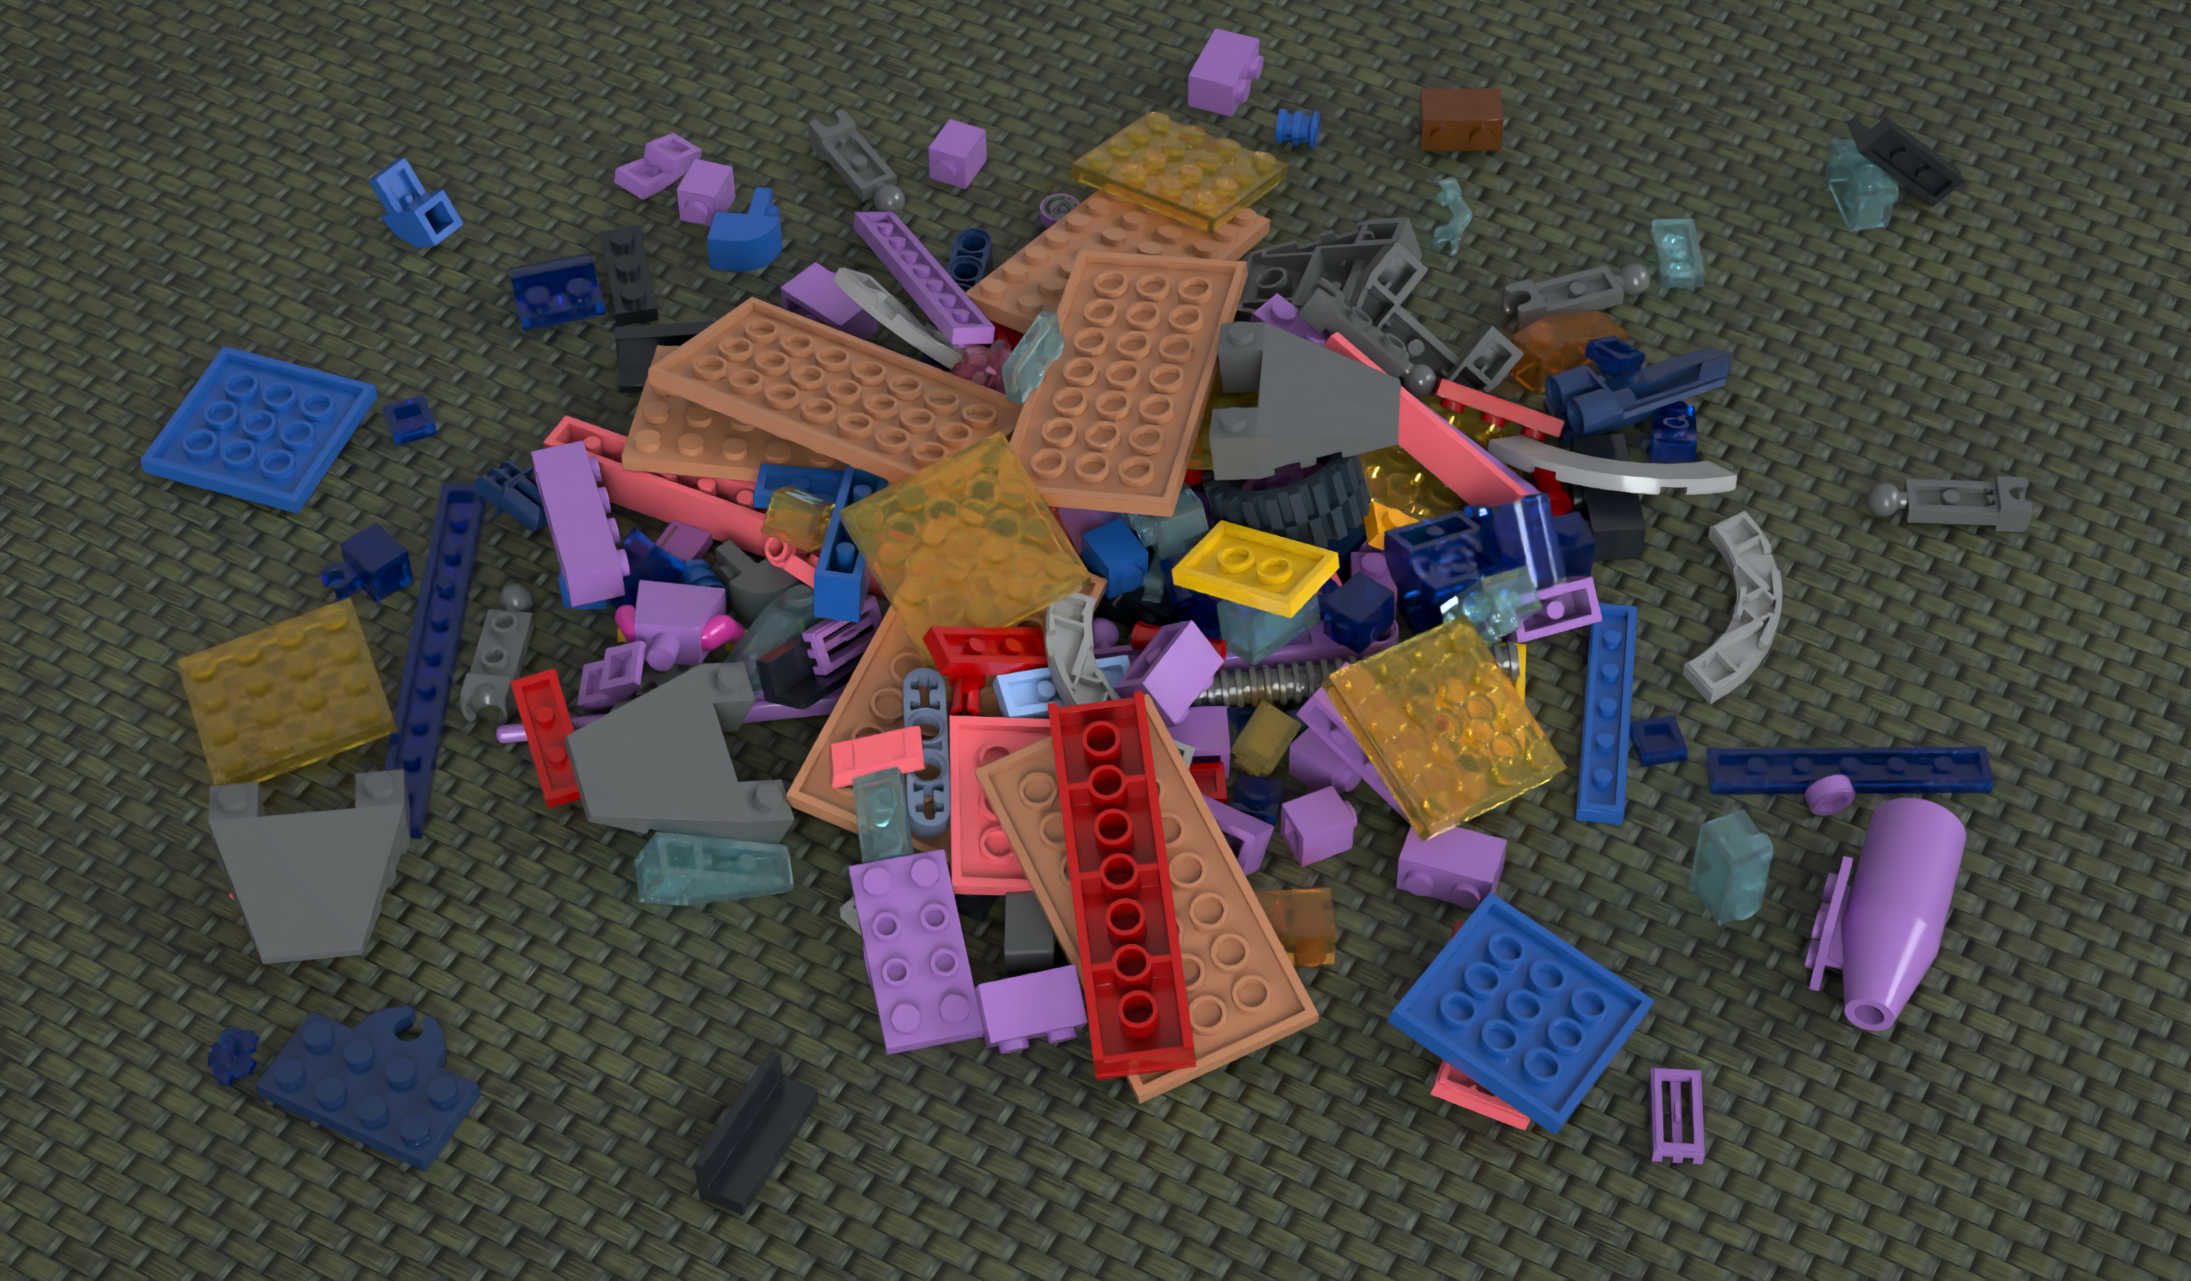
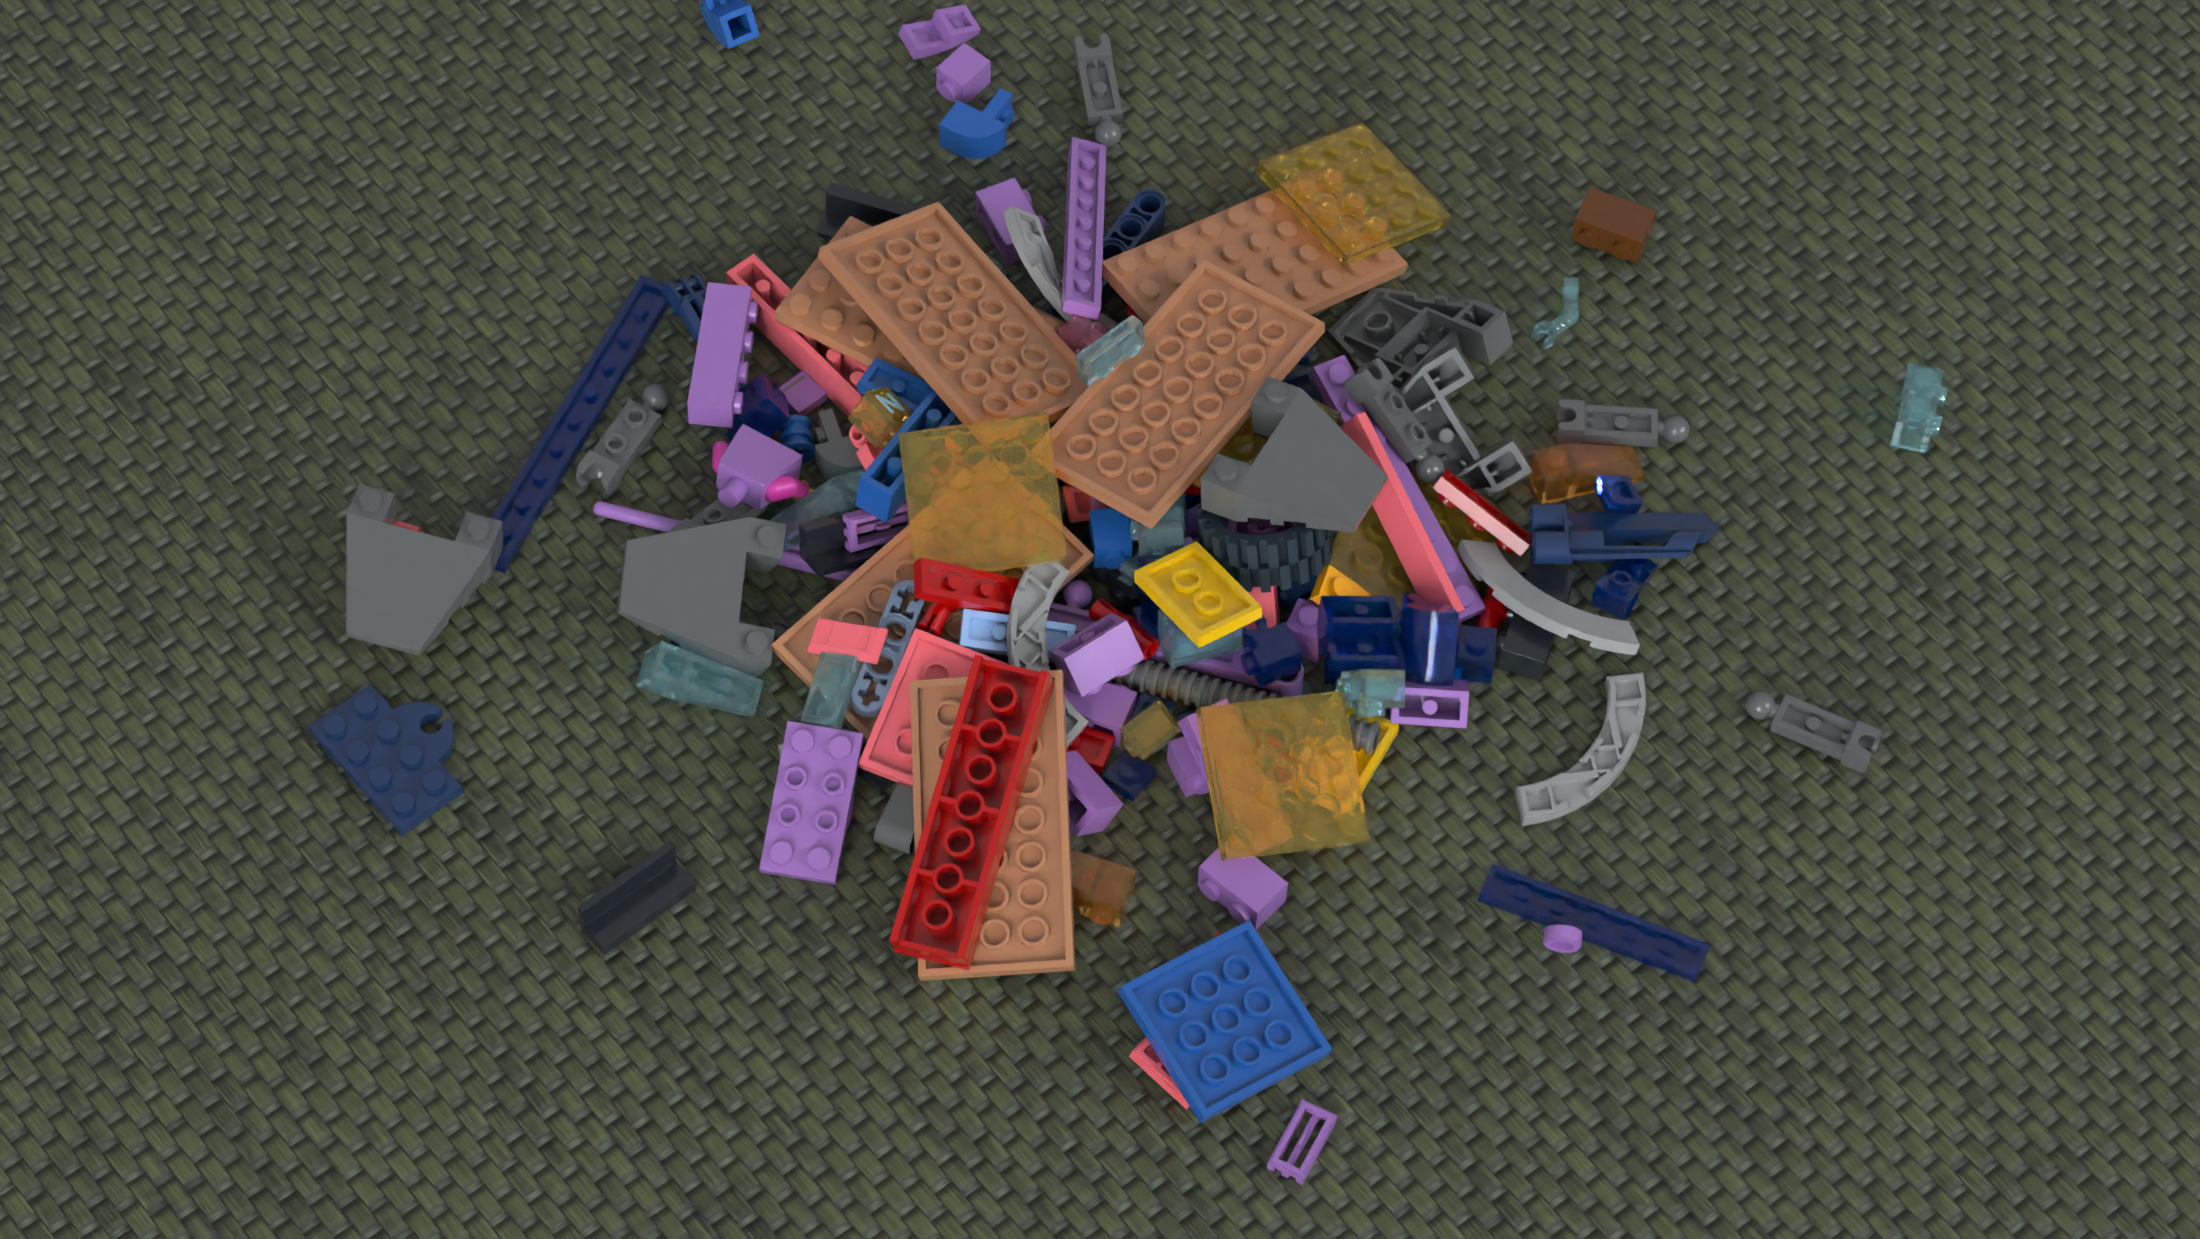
camera: 20 degrees right, 10 degrees up
blue plate [140,346,378,514] -> none
clear yellow plate [177,598,398,786] -> none
clear blue plant [208,1026,260,1086] -> none
clear blue brick [320,522,414,603] -> none
clear blue plate [382,395,437,446] -> none
clear blue brick [508,252,606,331] -> none
red plate [510,668,581,809] -> none
medium lavender slope [577,640,647,713] -> none
black plate [599,226,659,326] -> none
medium lavender brick [928,119,987,189] -> none
medium lavender brick [974,965,1088,1054] -> none
tile [1040,194,1080,228] -> none
medium lavender brick [1188,28,1264,117] -> none
blue bush [1275,108,1320,150] -> none
medium lavender brick [1280,785,1357,867] -> none
blue tile [1575,603,1637,825] -> none
clear blue tile [1629,715,1688,767] -> none
clear light blue plate [1651,219,1705,288] -> none
clear light blue brick [1690,809,1774,926] -> none
medium lavender piece [1804,798,1966,1031] -> none
black panel [1847,117,1965,206] -> none

